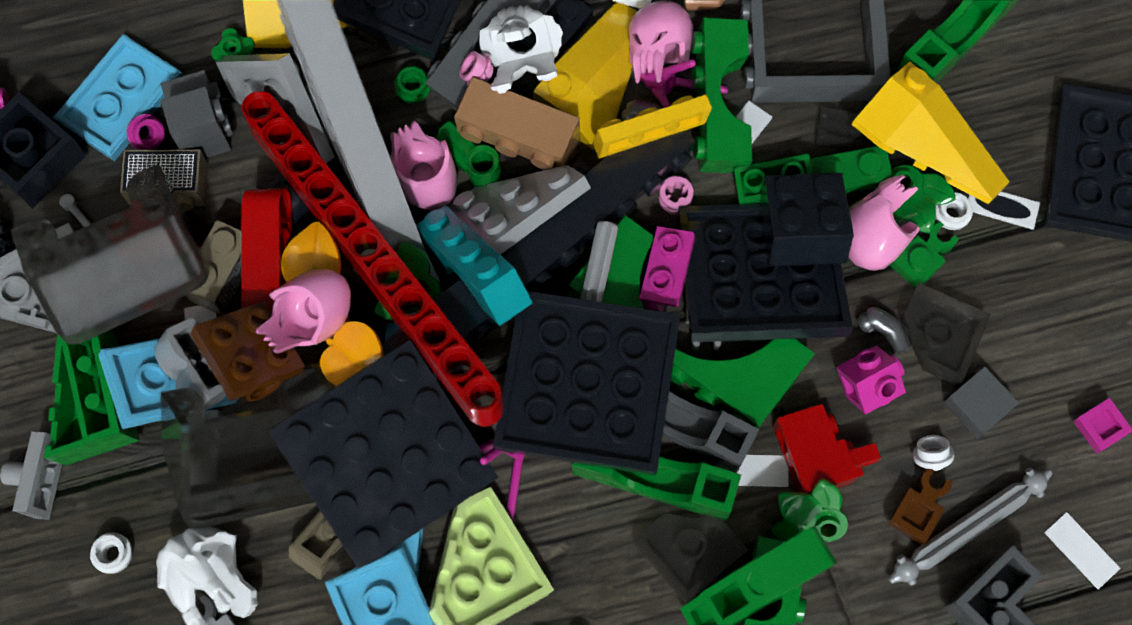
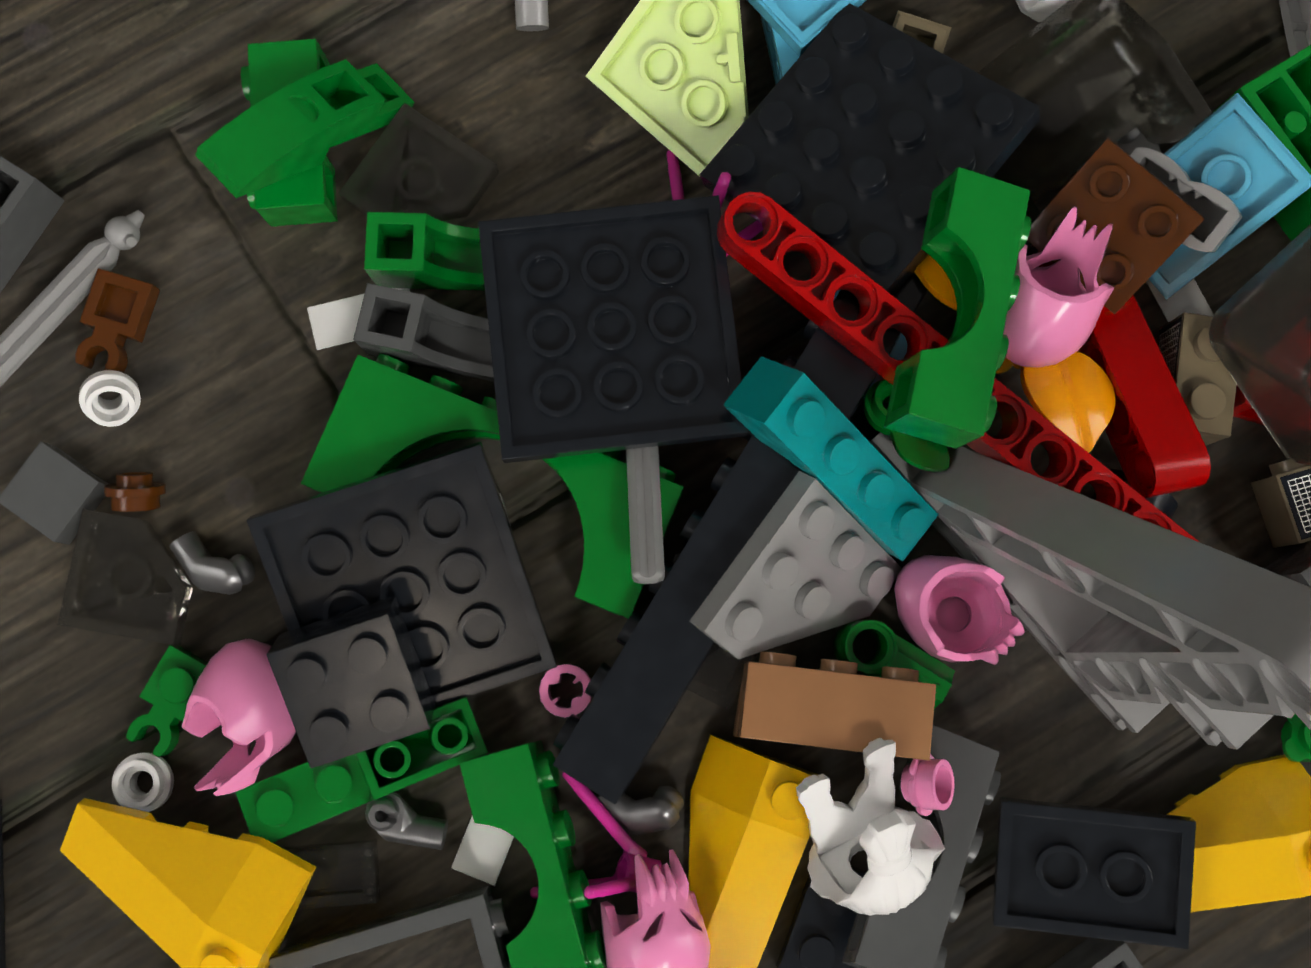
camera: 165 degrees right, 10 degrees up
green plate [394,67,431,103] -> none
yellow plate [593,95,712,159] -> none
dark pink bracket [639,226,695,312] -> none
green plate [772,478,848,542] -> none
red hinge [773,404,881,494] -> none
dark pink brick [836,345,906,415] -> none
green plate [891,165,956,234] -> none
sticker [968,192,1040,230] -> none
none -> reddish brown plate [104,471,166,512]
none -> flat silver arm [365,793,448,850]
none -> green arch [884,167,1031,449]

